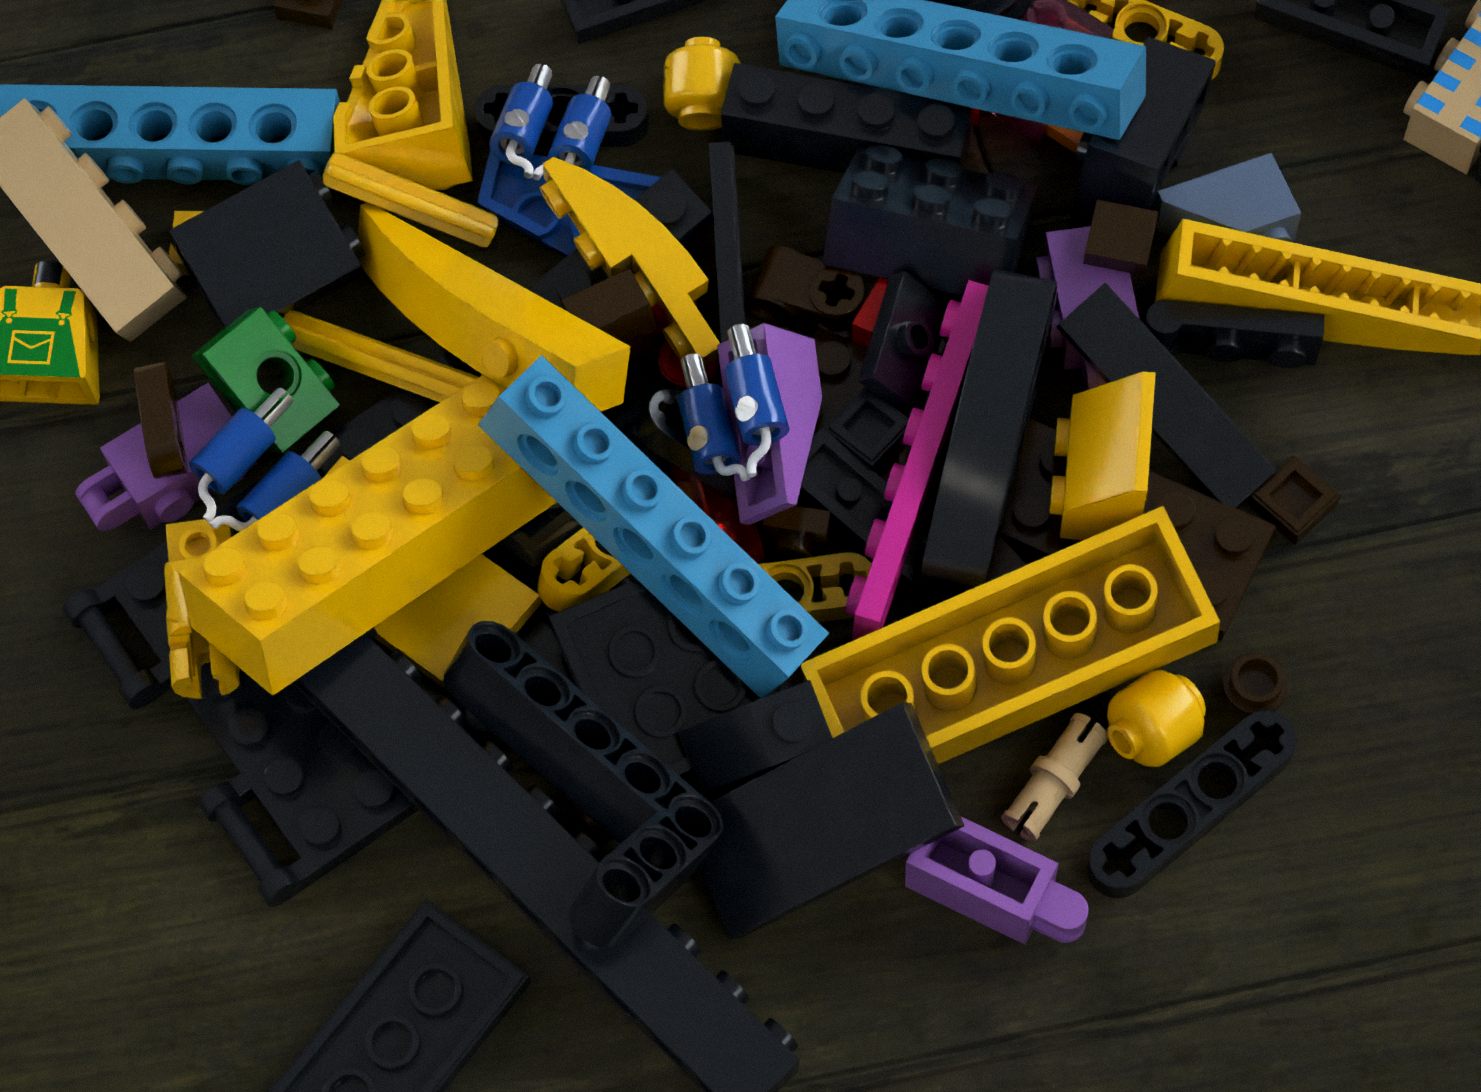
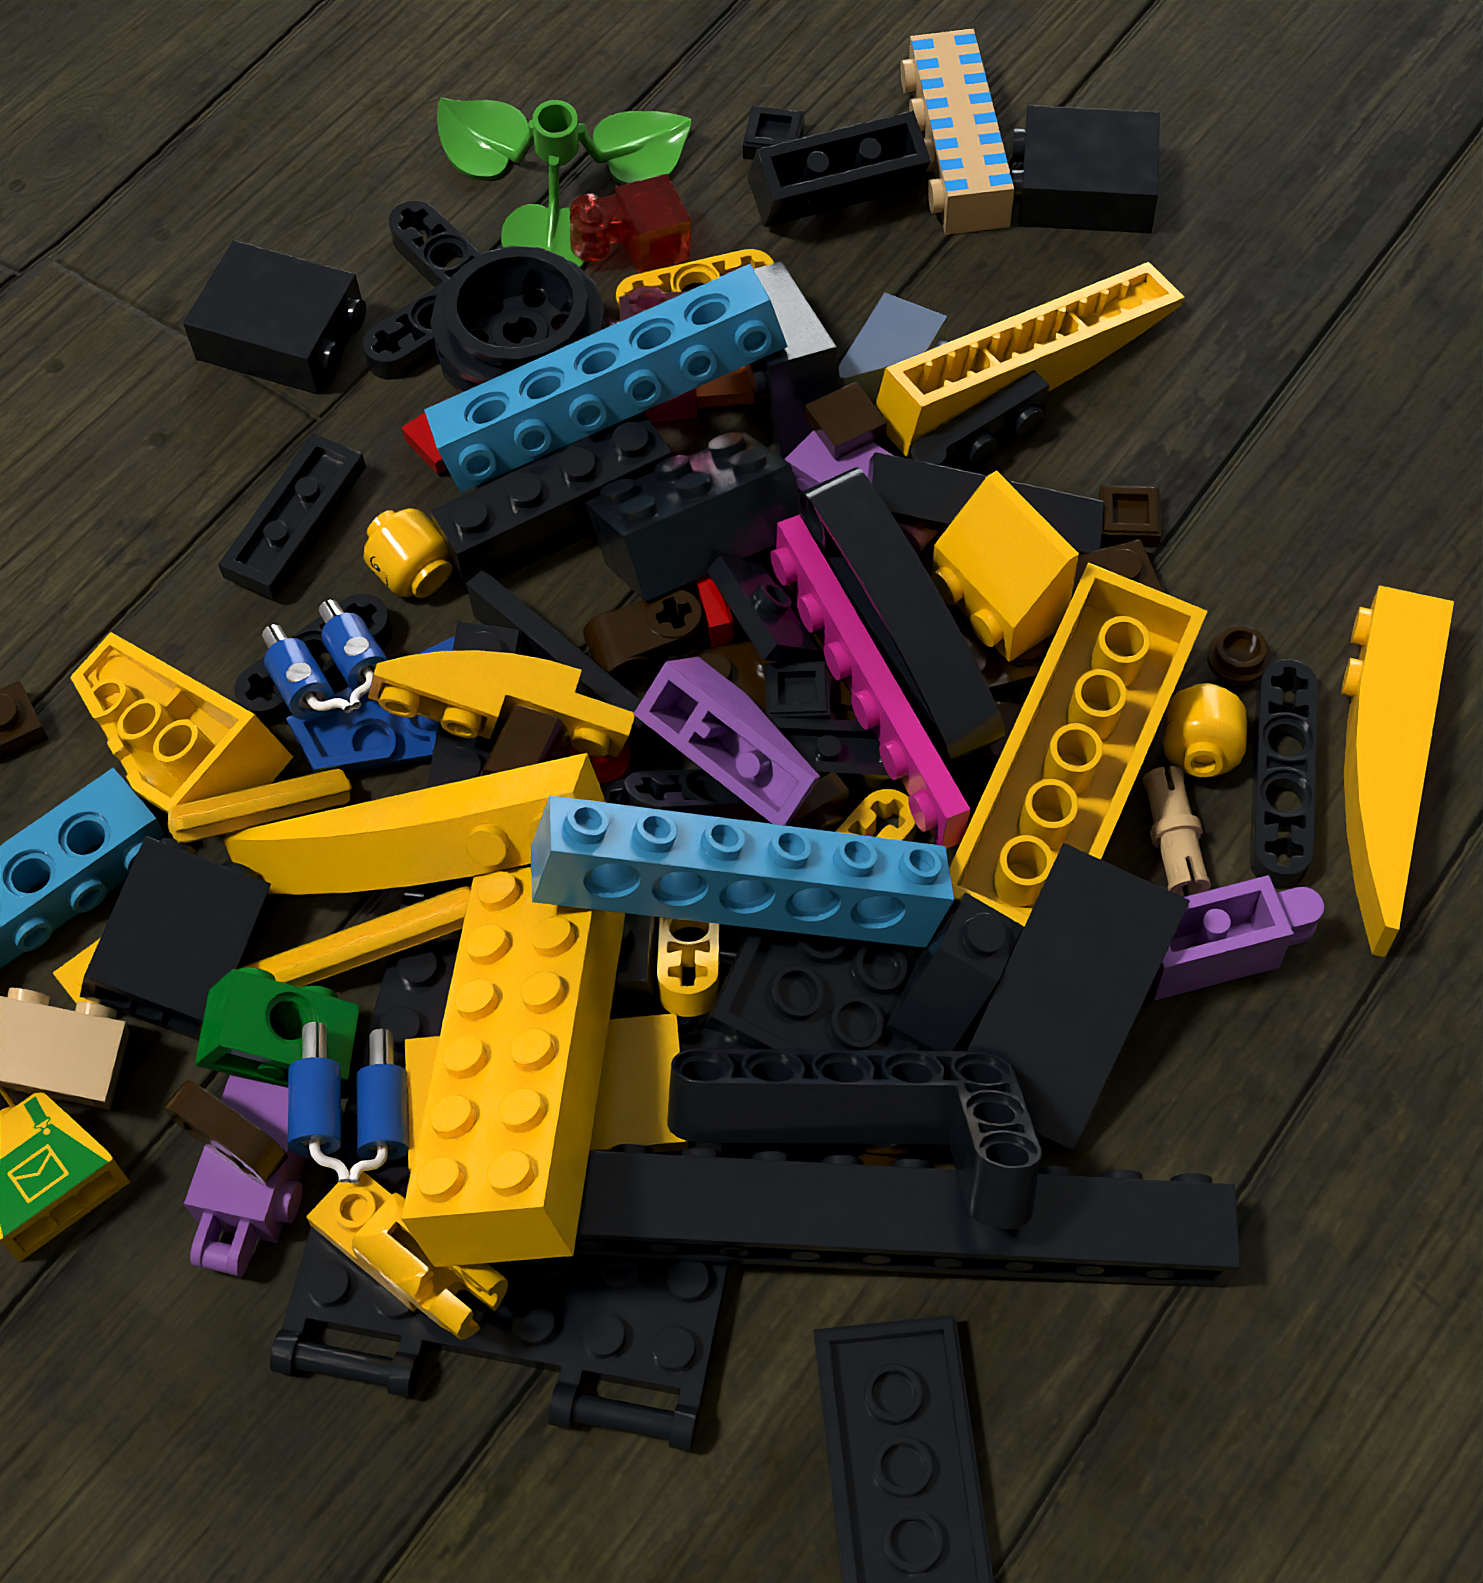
camera: 45 degrees left, 5 degrees down
blue piece [677,324,790,481] -> none
none -> yellow slope [1341,585,1454,957]

